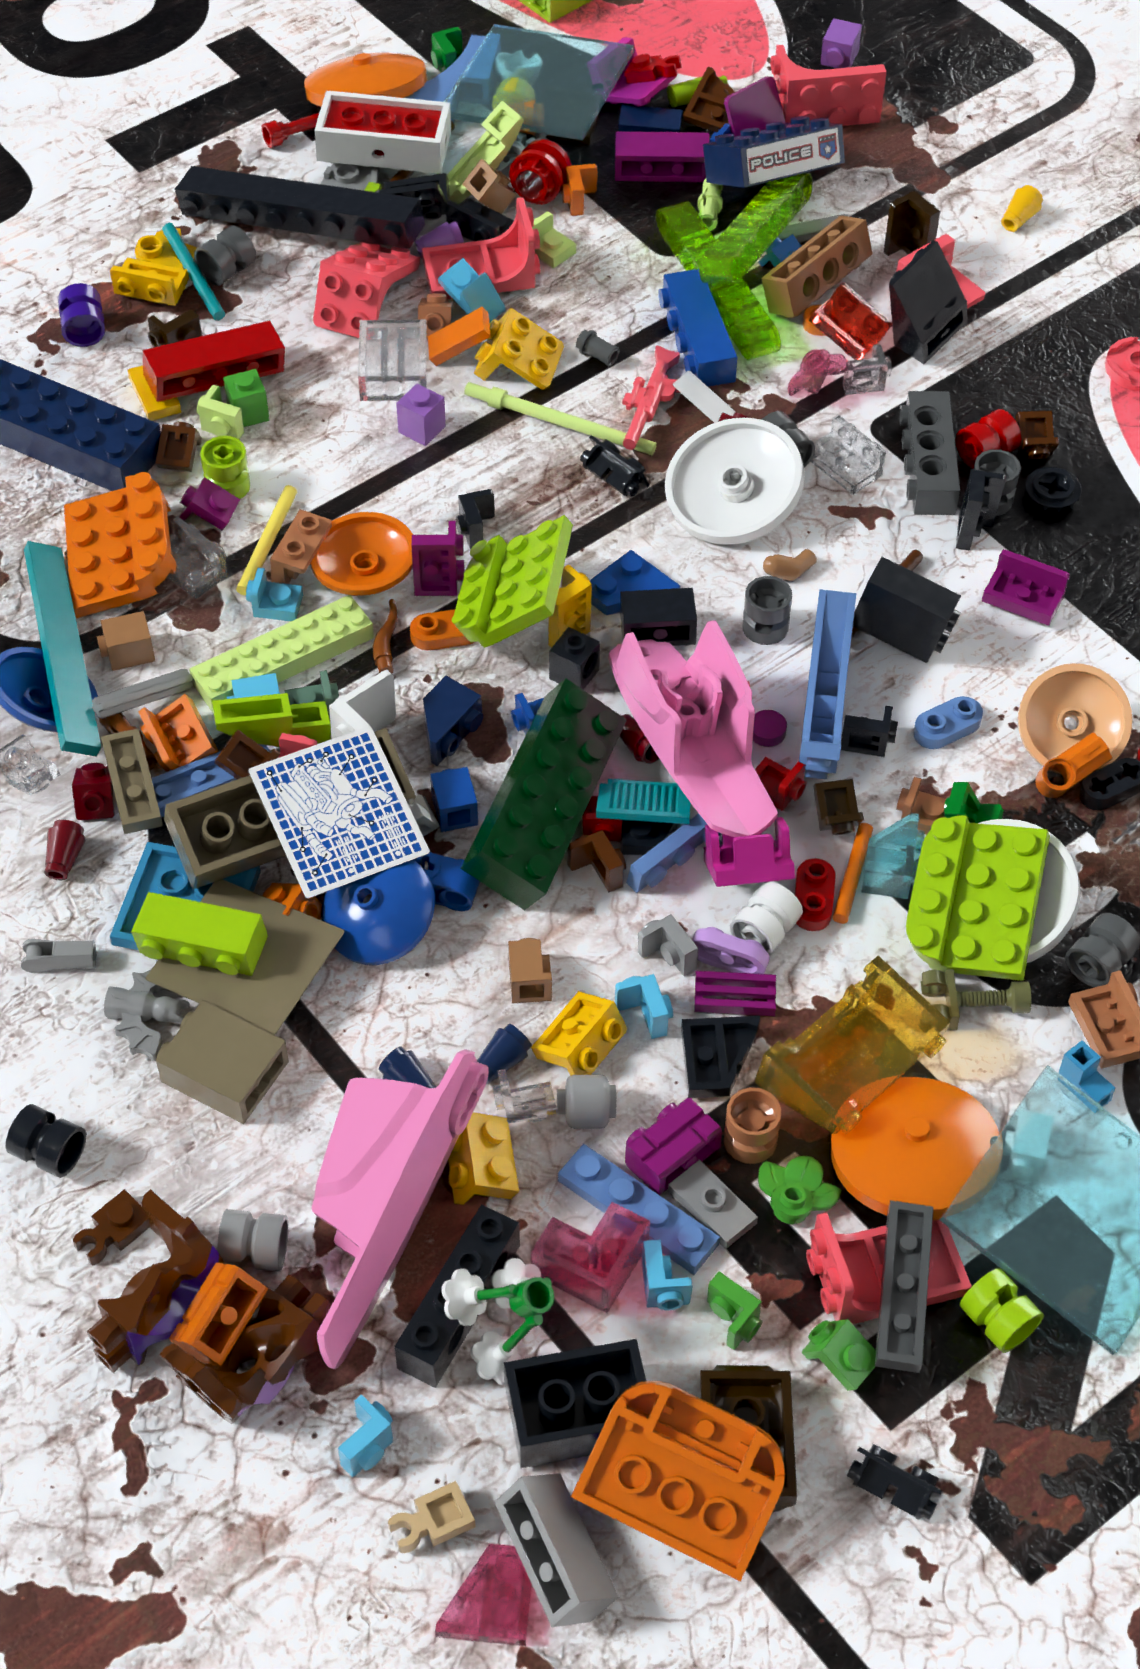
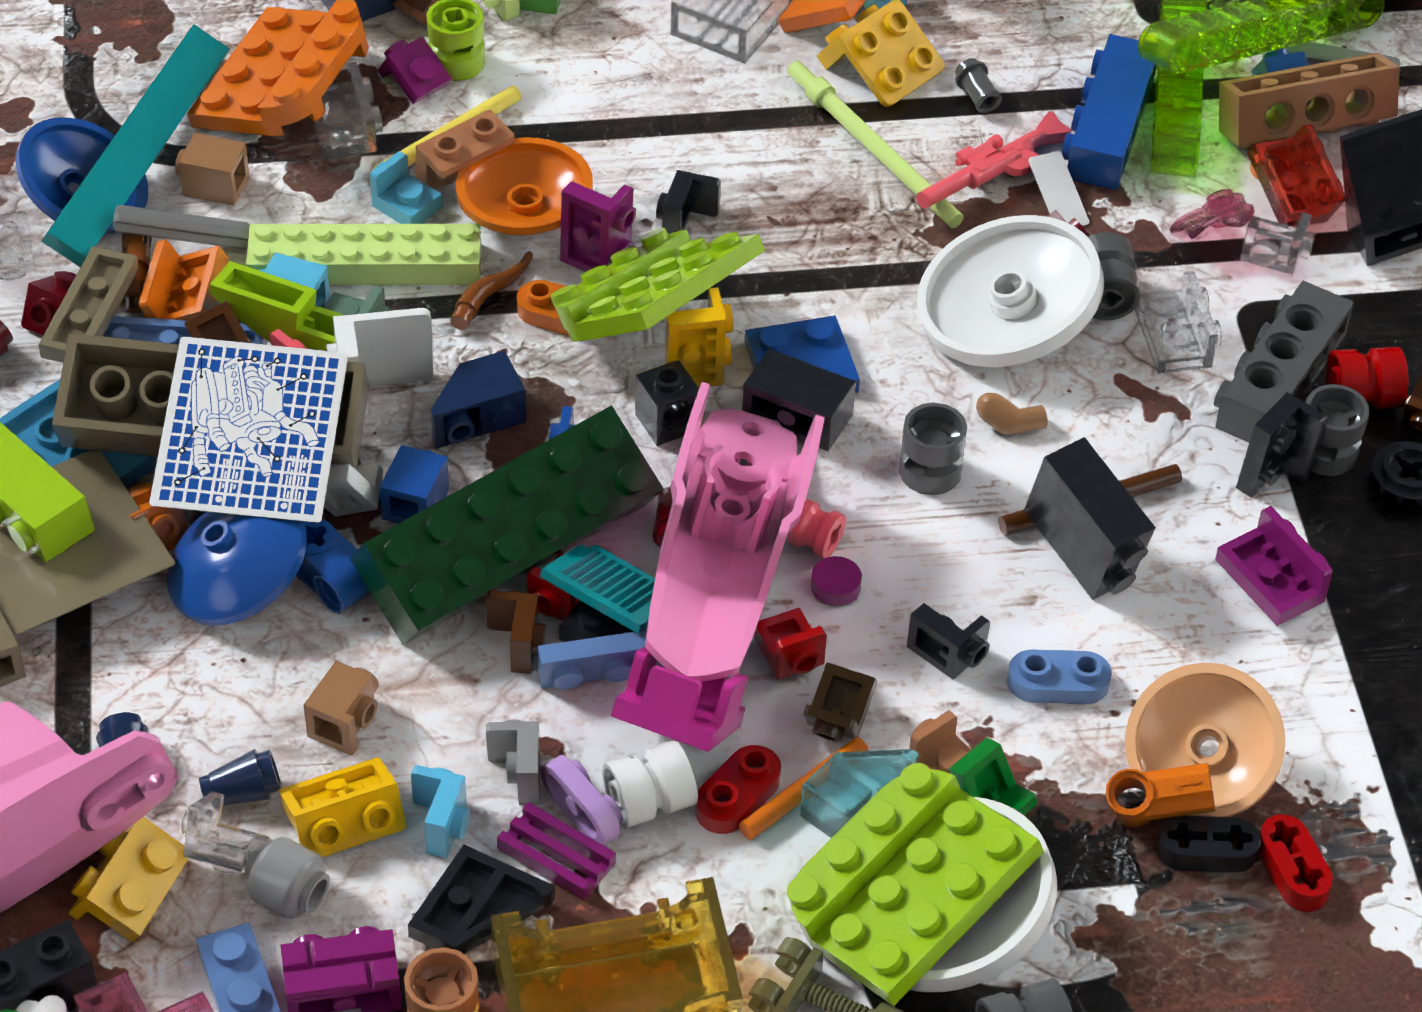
camera: 30 degrees right, 5 degrees down
medium lavender brick [396,383,446,446] -> none
black hinge [580,435,650,497] -> none
medium blue arch [799,589,857,779] -> none

